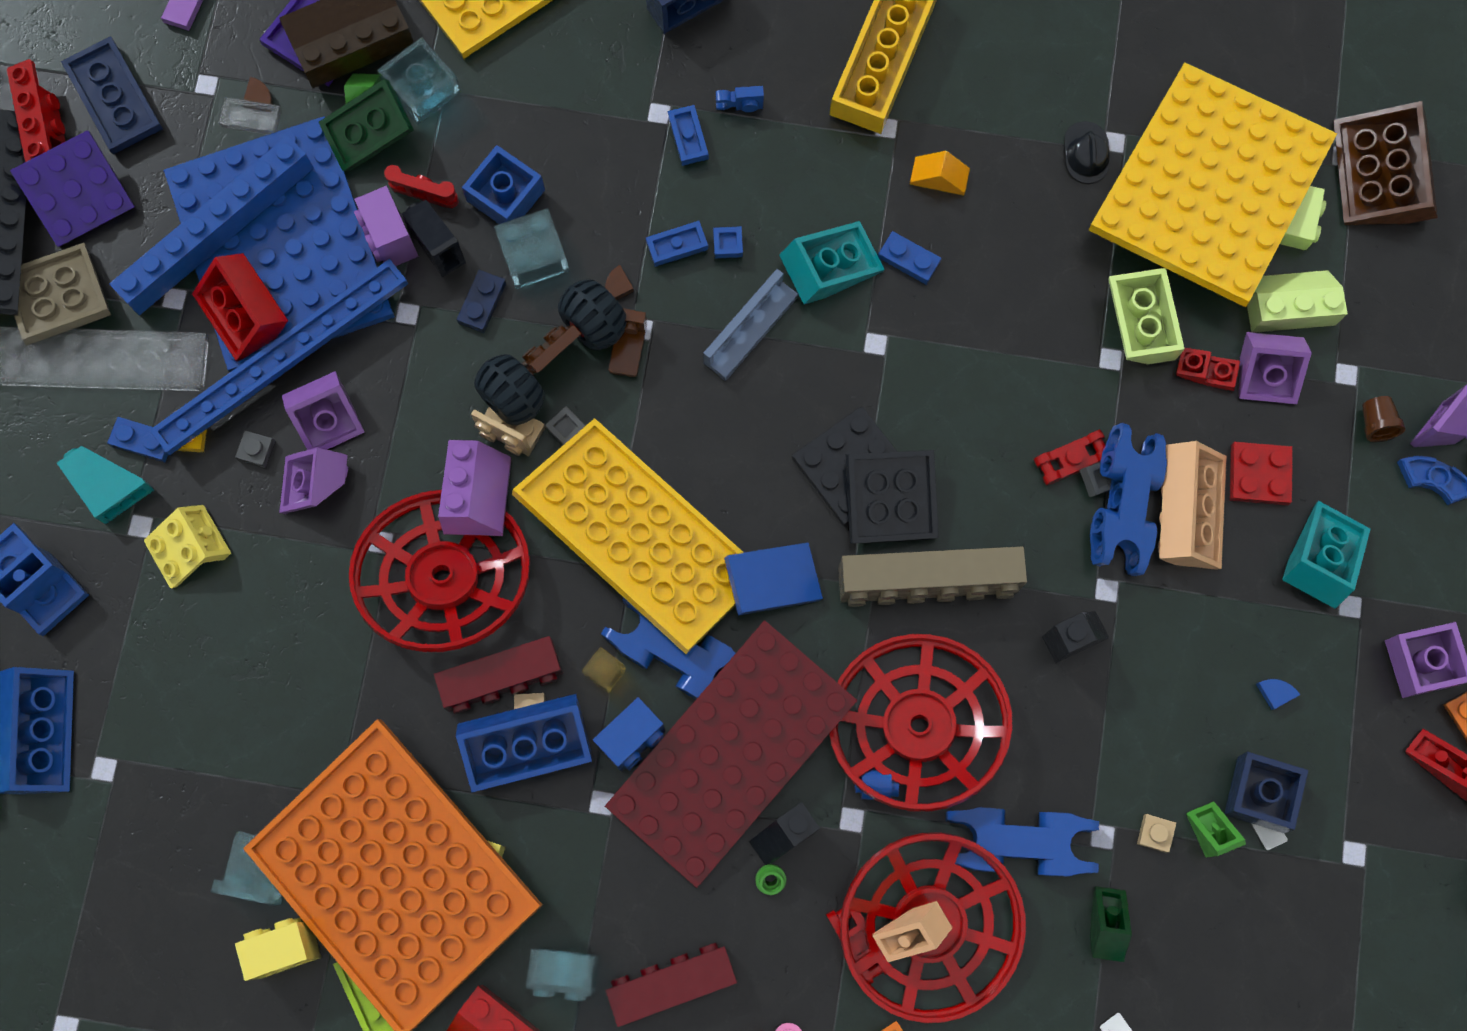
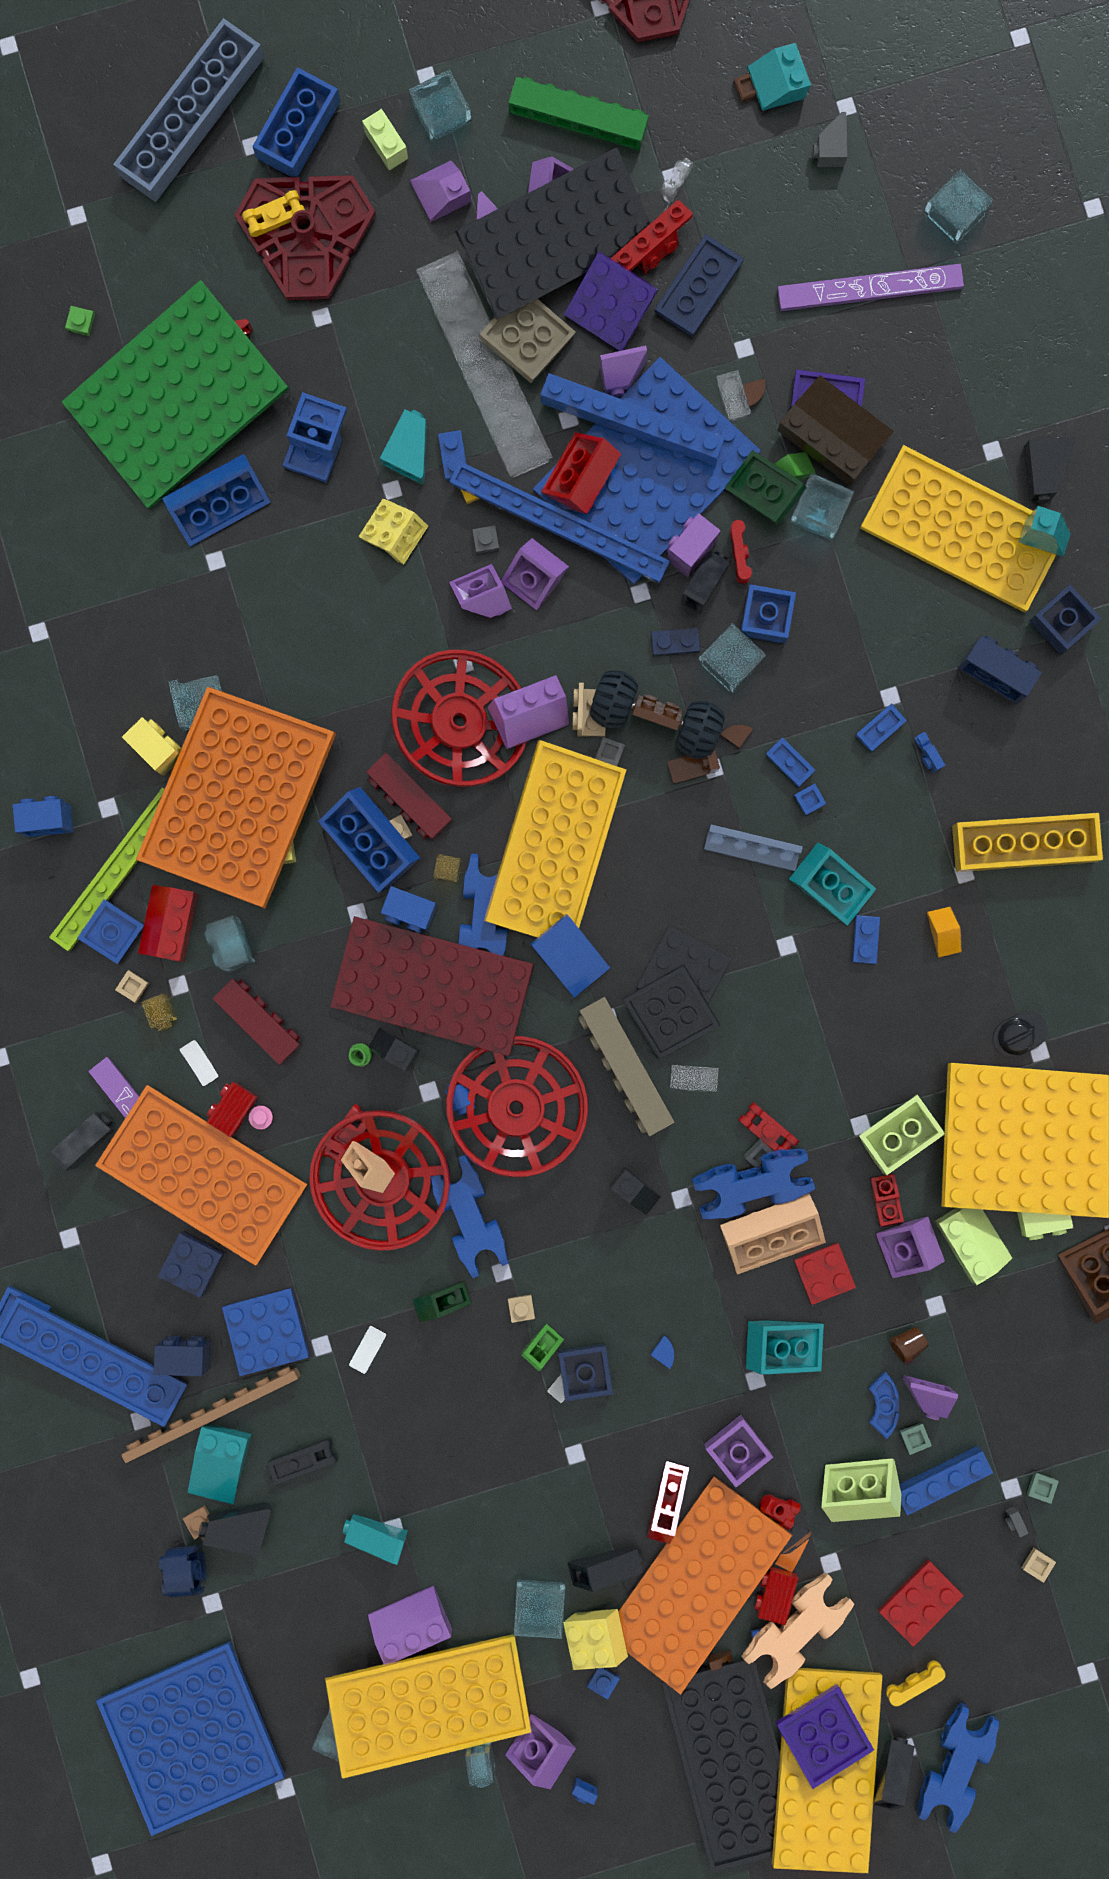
camera: 70 degrees right, 10 degrees up
none -> medium lavender slope [599,346,647,398]
none -> clear plate [670,1065,719,1091]

